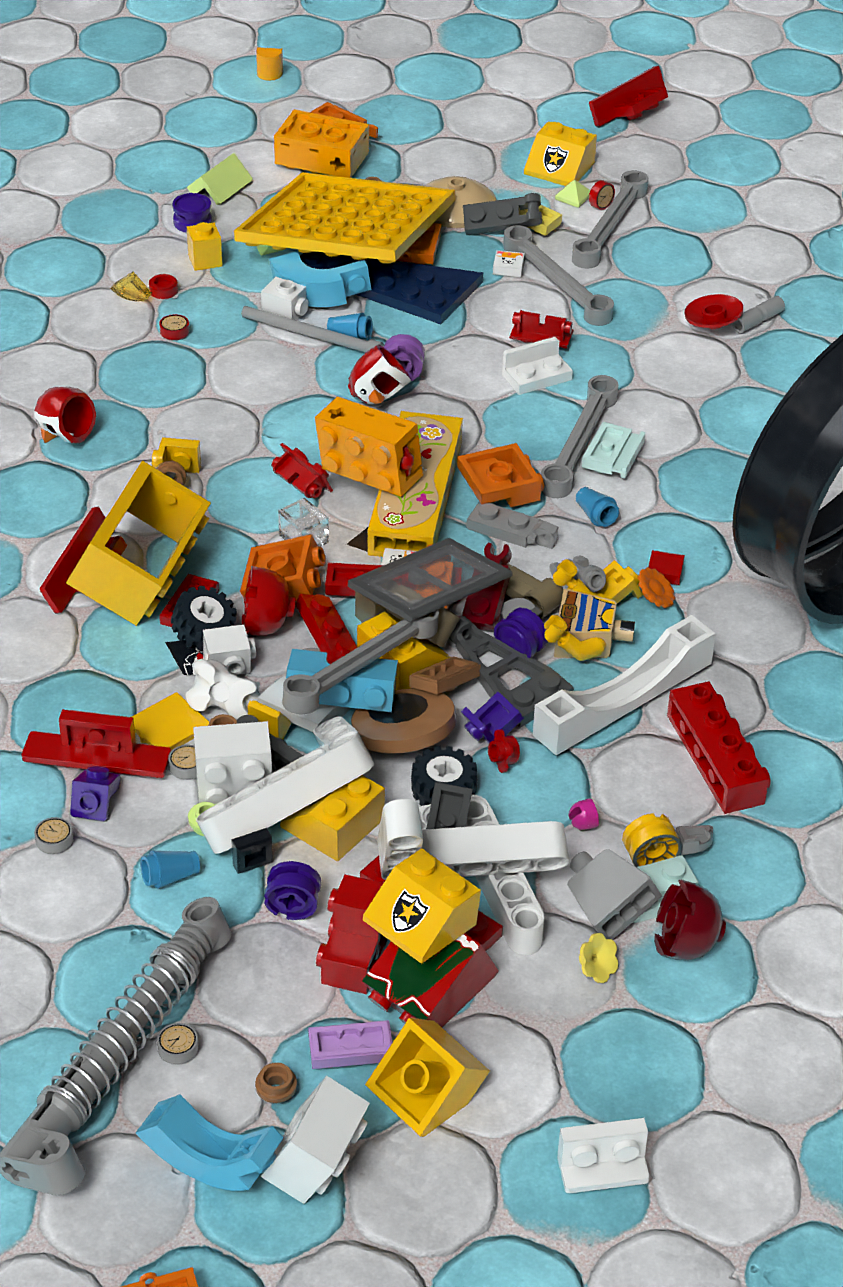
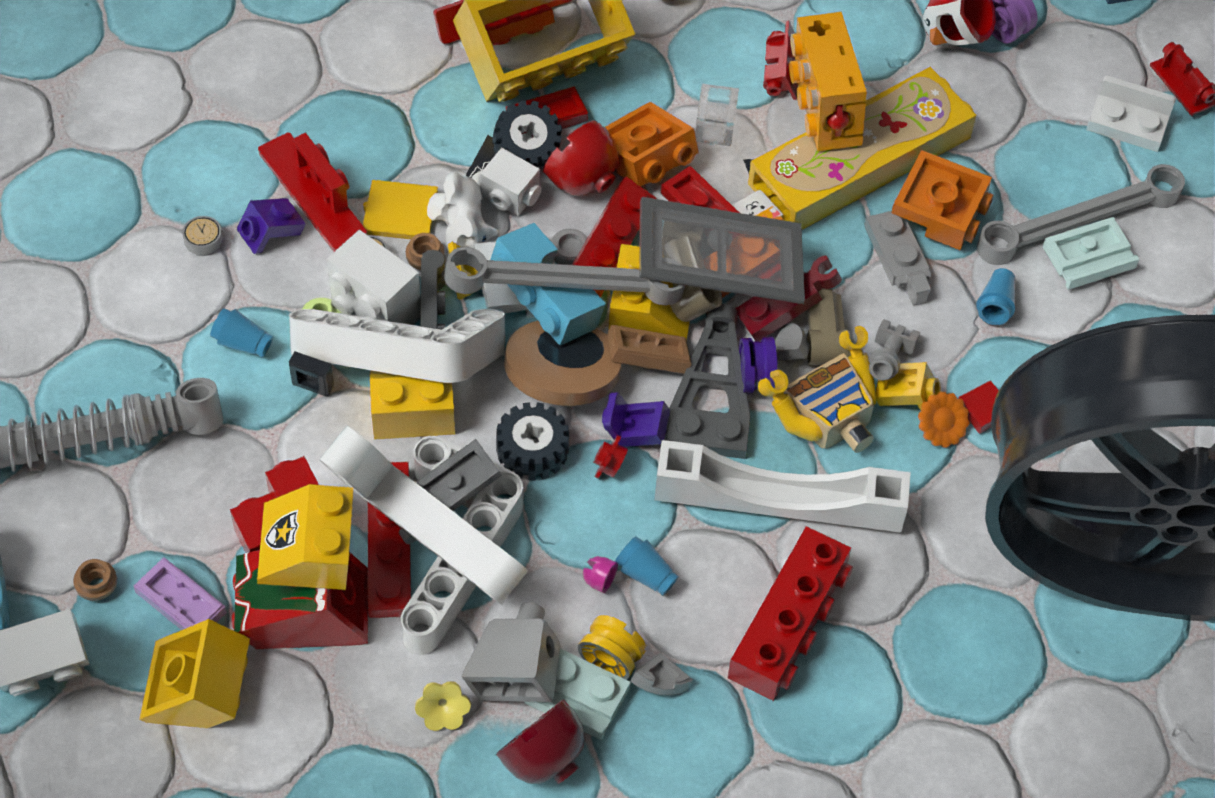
camera: 45 degrees right, 15 degrees up
tile [157,1023,199,1064] -> none
dark purple wheel [264,861,321,920] -> none
none -> dark azure cone [615,536,679,596]

